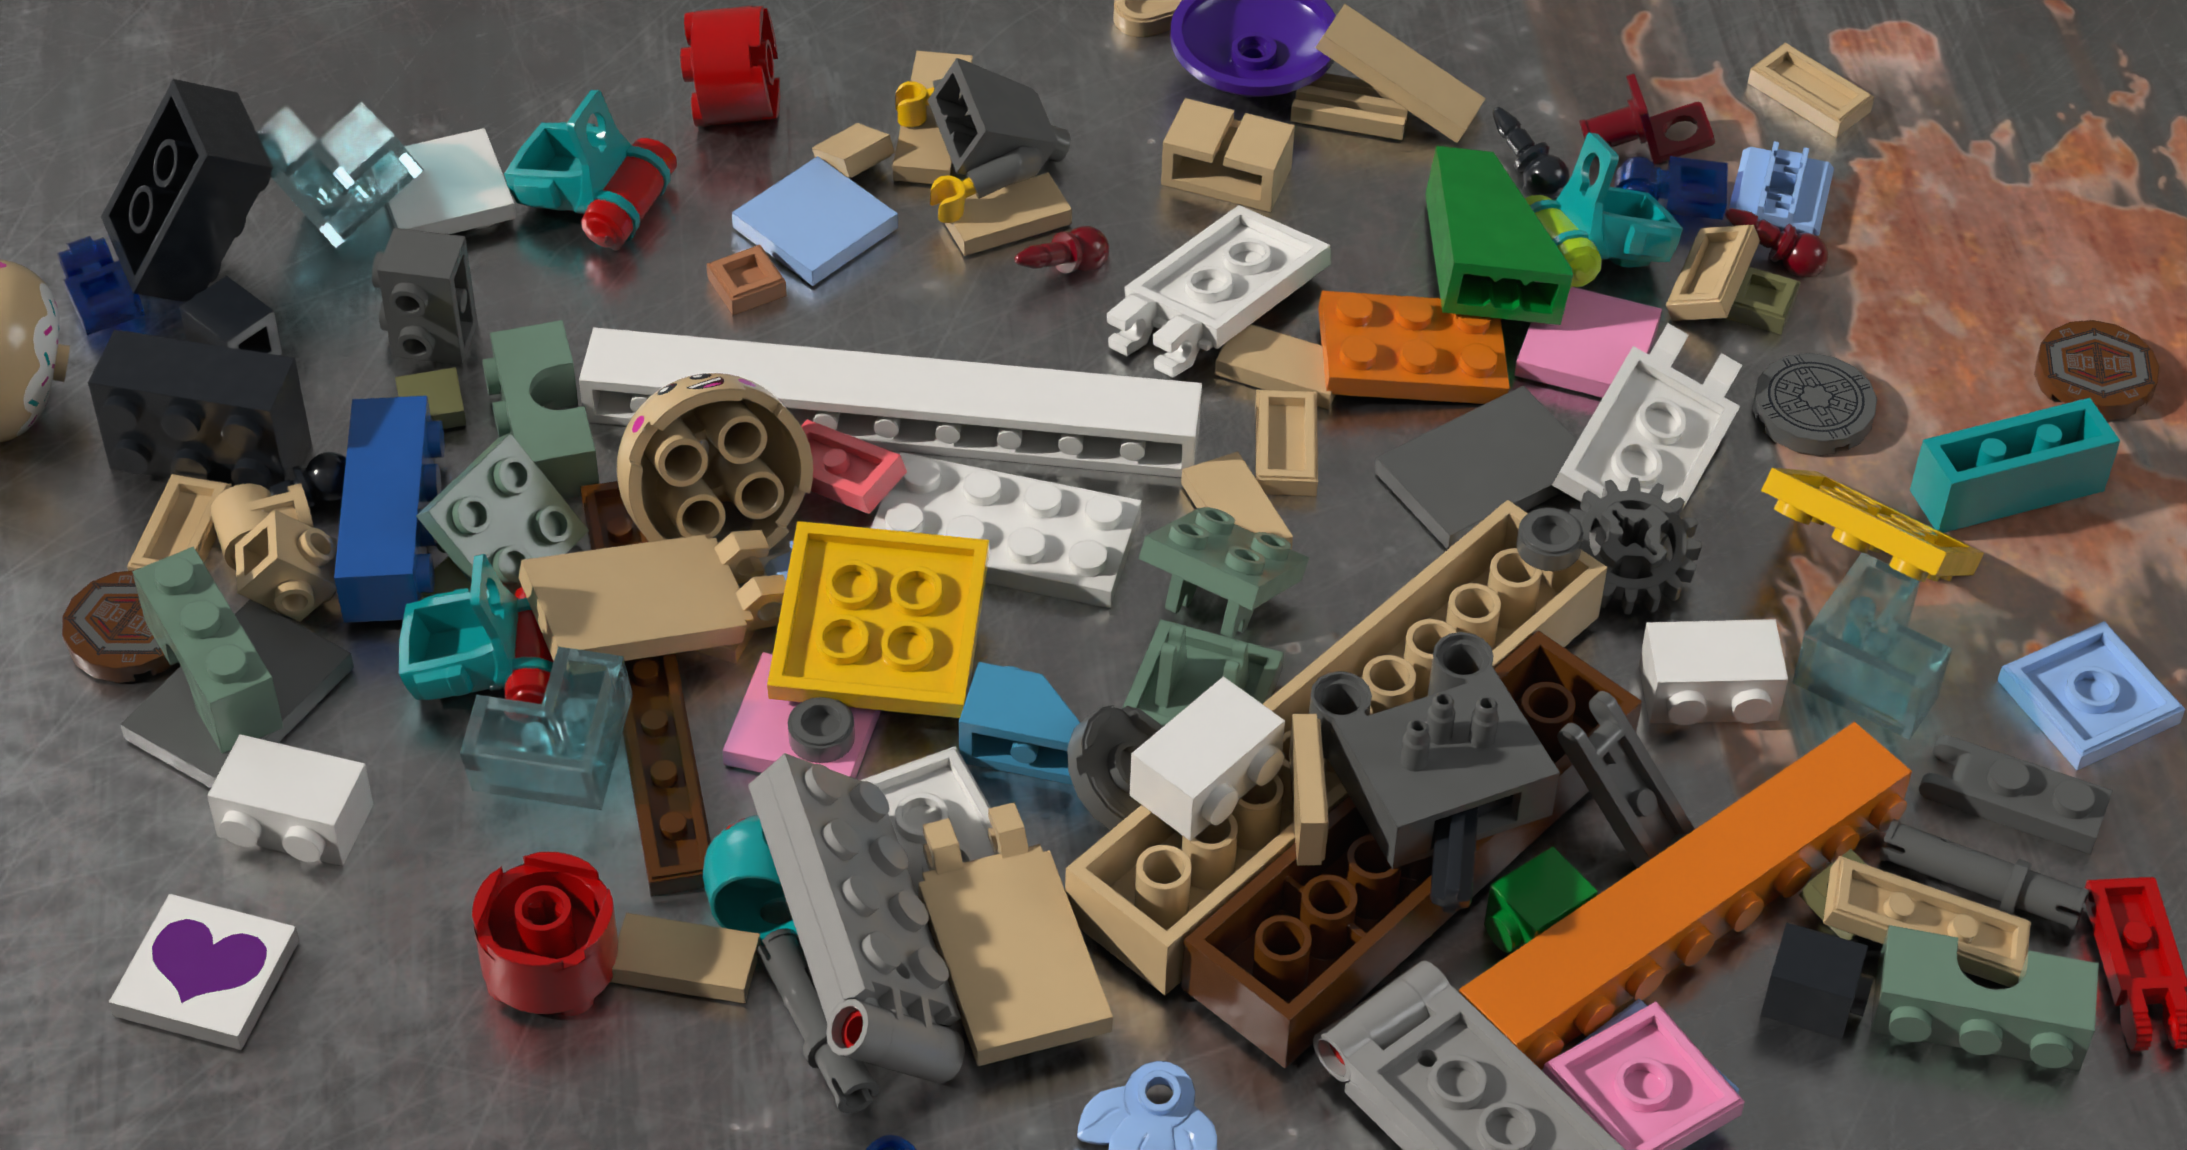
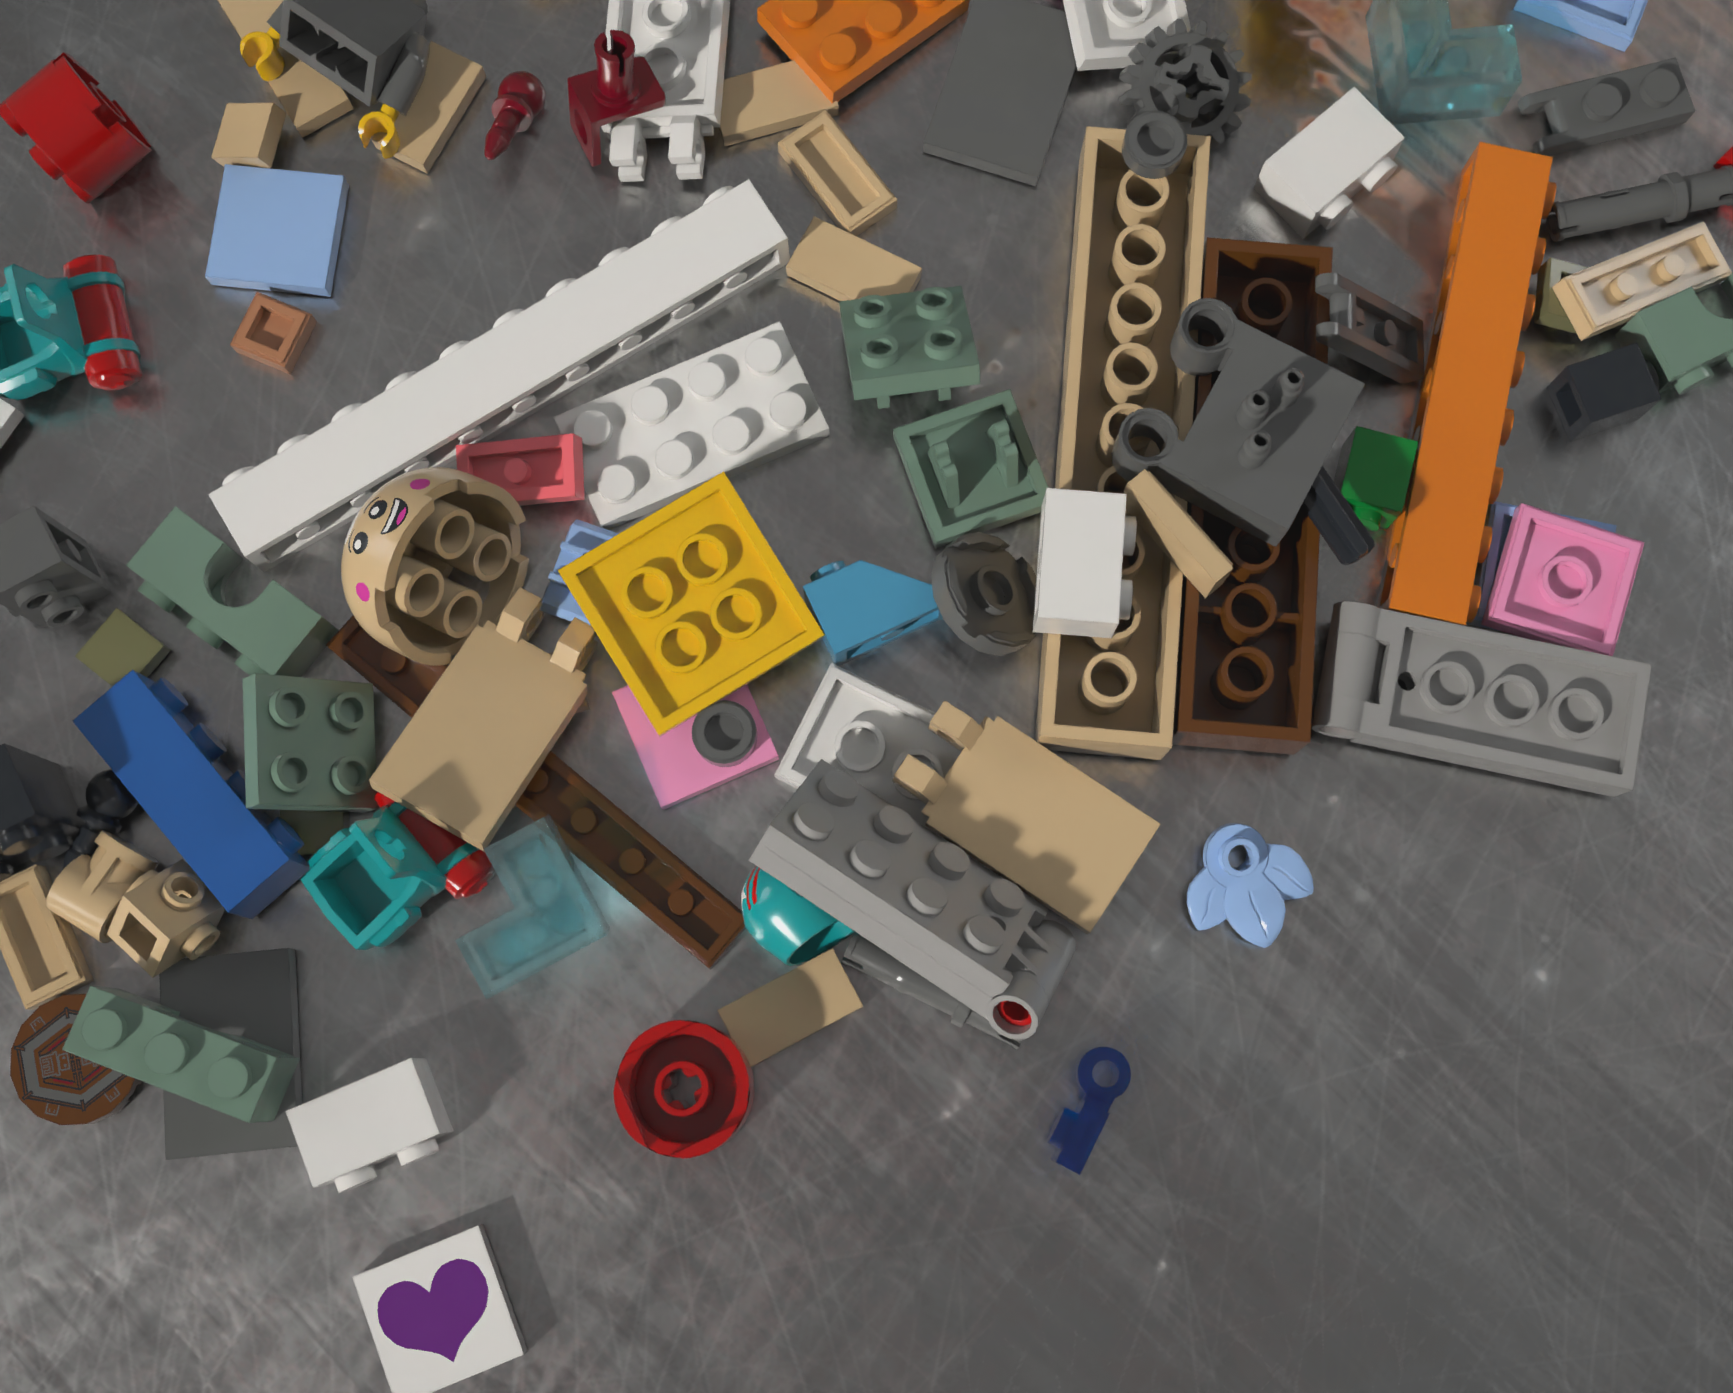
camera: 35 degrees left, 30 degrees up
none -> dark red bracket [567,30,666,167]

